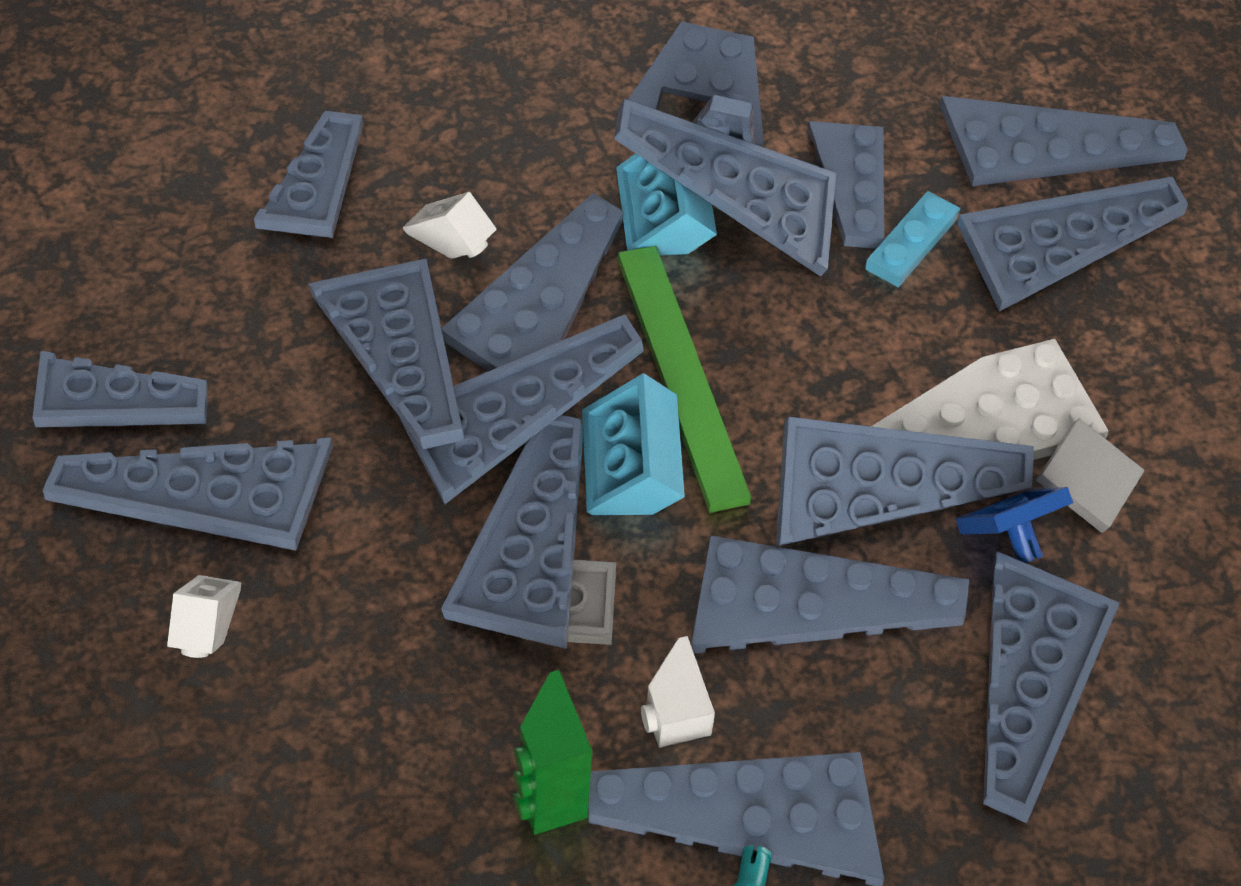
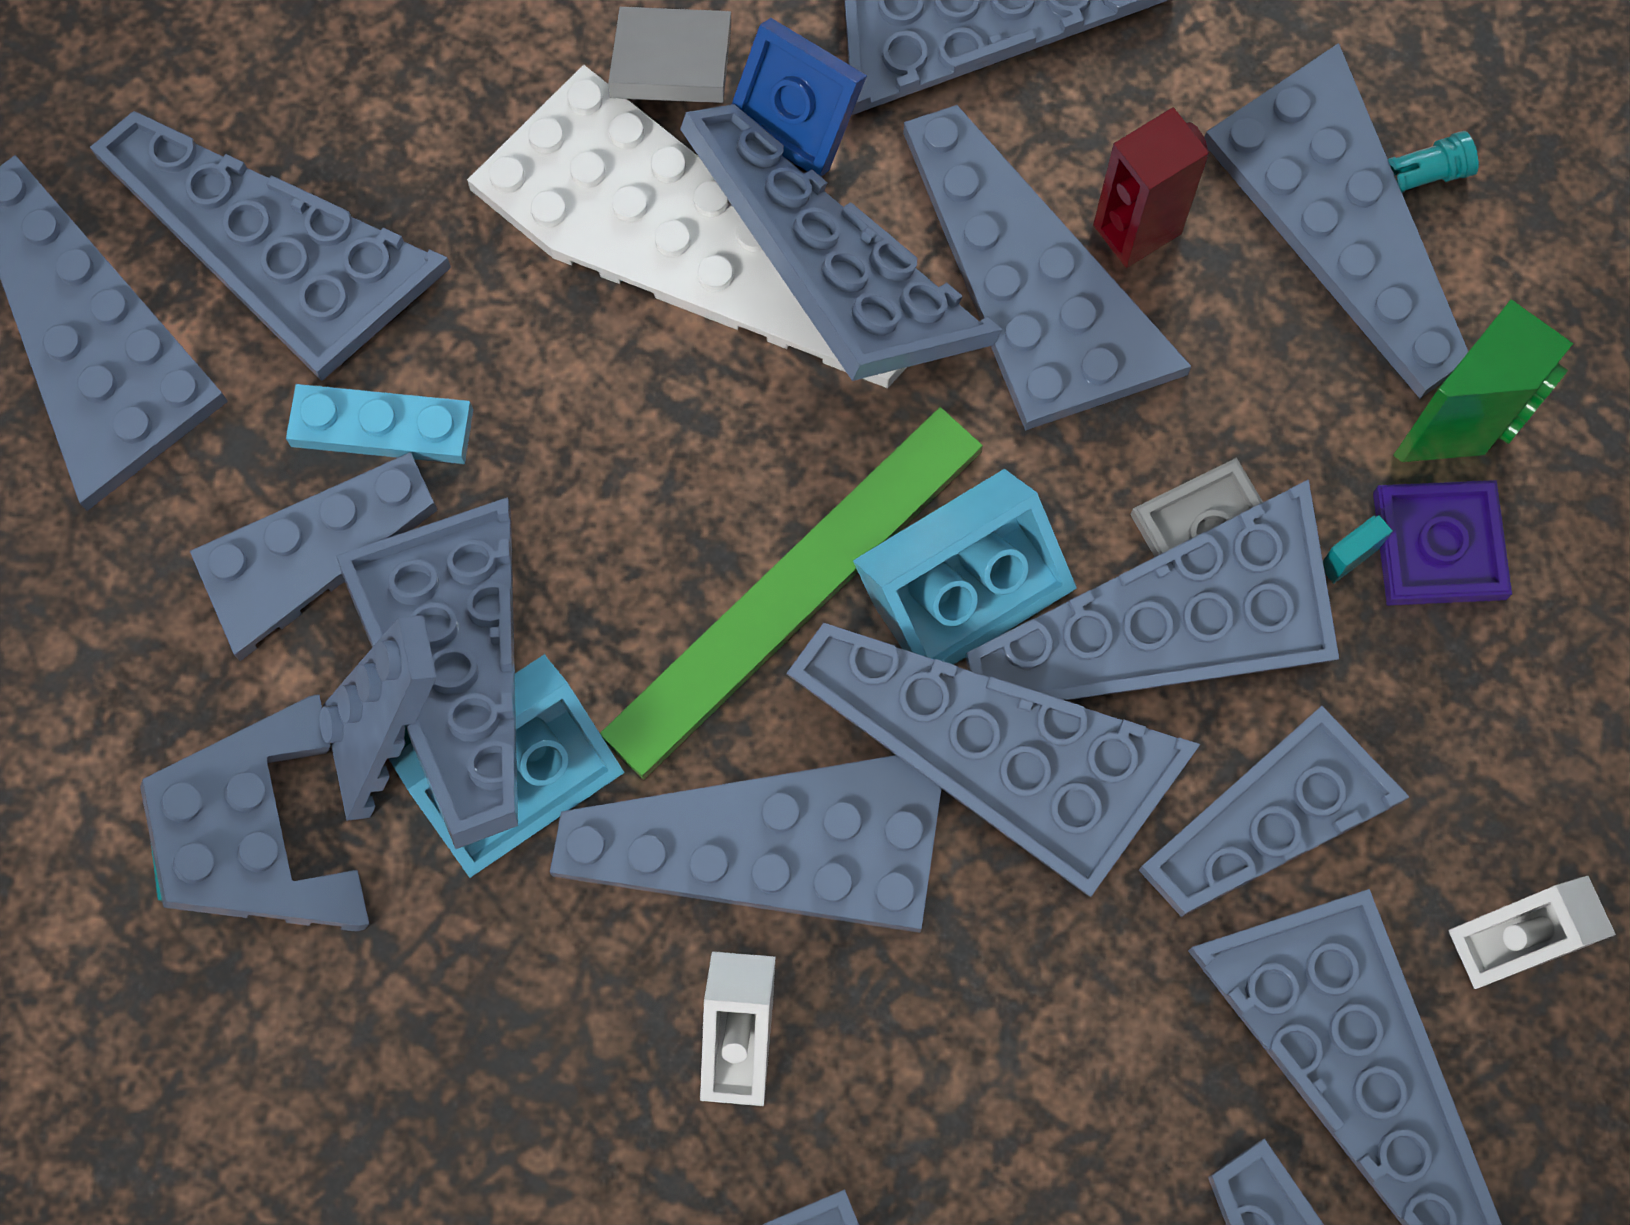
camera: 115 degrees left, 20 degrees up
sand blue wing [308,259,465,449] -> none
white slope [641,636,715,748] -> none
none -> dark red brick [1093,107,1209,268]
none -> sand blue wing [1139,706,1409,917]
none -> teal tile [1323,515,1393,584]
none -> dark purple tile [1373,480,1512,605]

